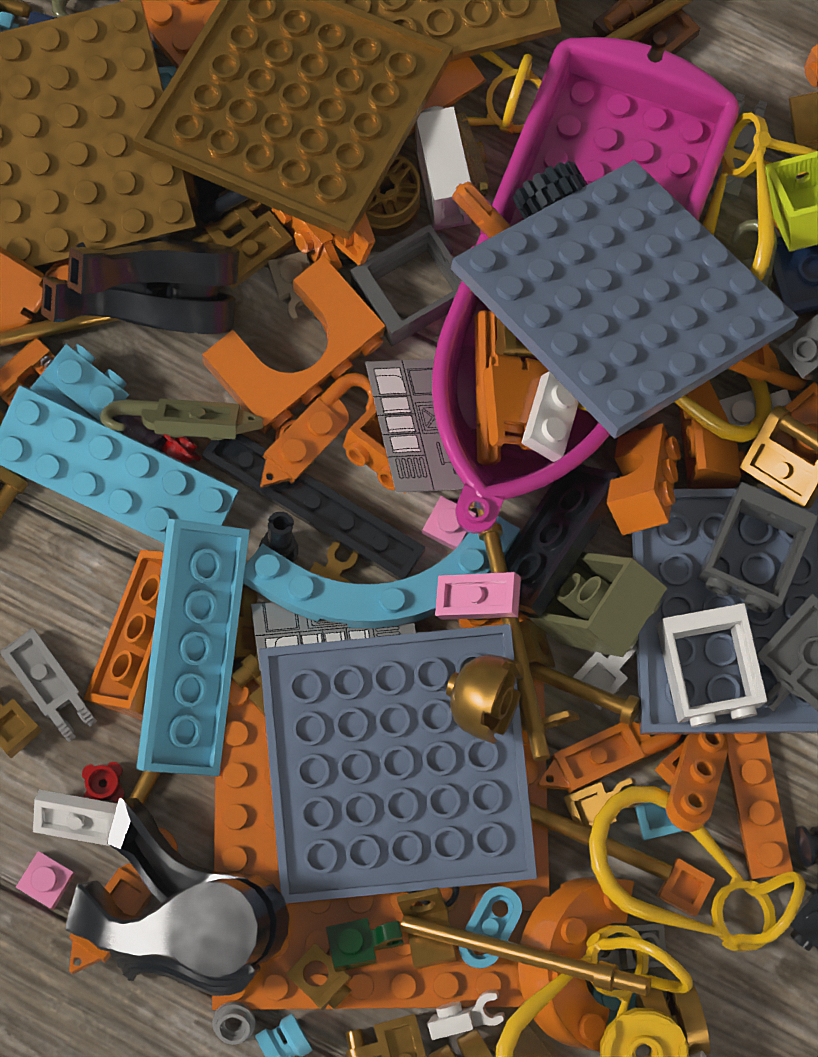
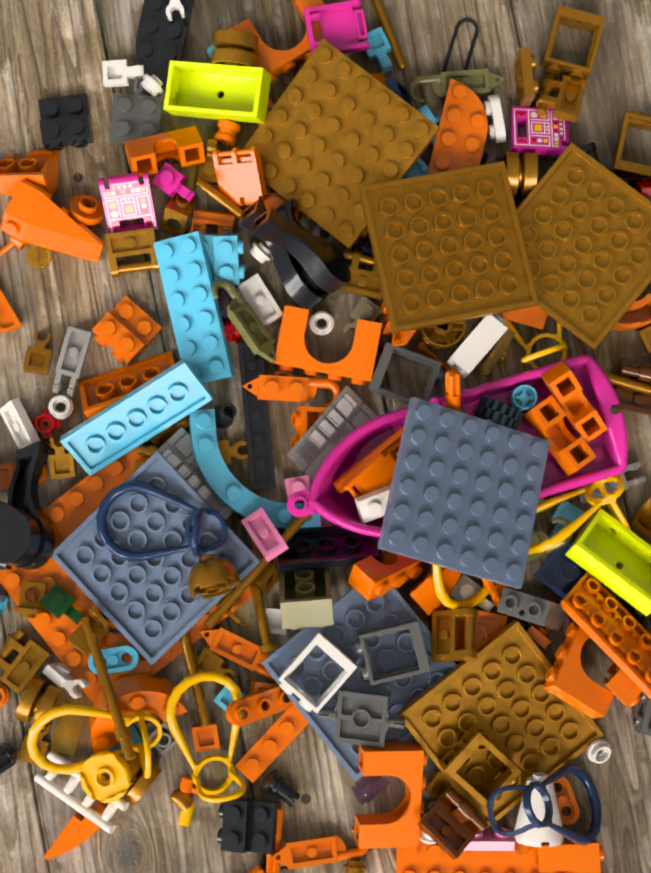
camera: 50 degrees right, 10 degrees up
none -> white plate [48,395,73,420]
none -> pearl gold plate [48,436,77,479]
none -> orange plate [92,296,163,364]
none -> dark blue animal [96,481,227,562]
none -> arm [170,789,195,827]
none -> orange hand [179,776,212,796]
none -> white plate [237,273,283,327]
none -> white plate [249,241,271,264]
none -> white plate [310,311,334,336]
none -> orange hinge [417,341,452,371]
none -> medium azure wheel [510,385,538,412]
none -> orange arch [524,395,597,476]
none -> orange arch [540,361,608,443]
none -> medium azure plate [548,501,584,538]

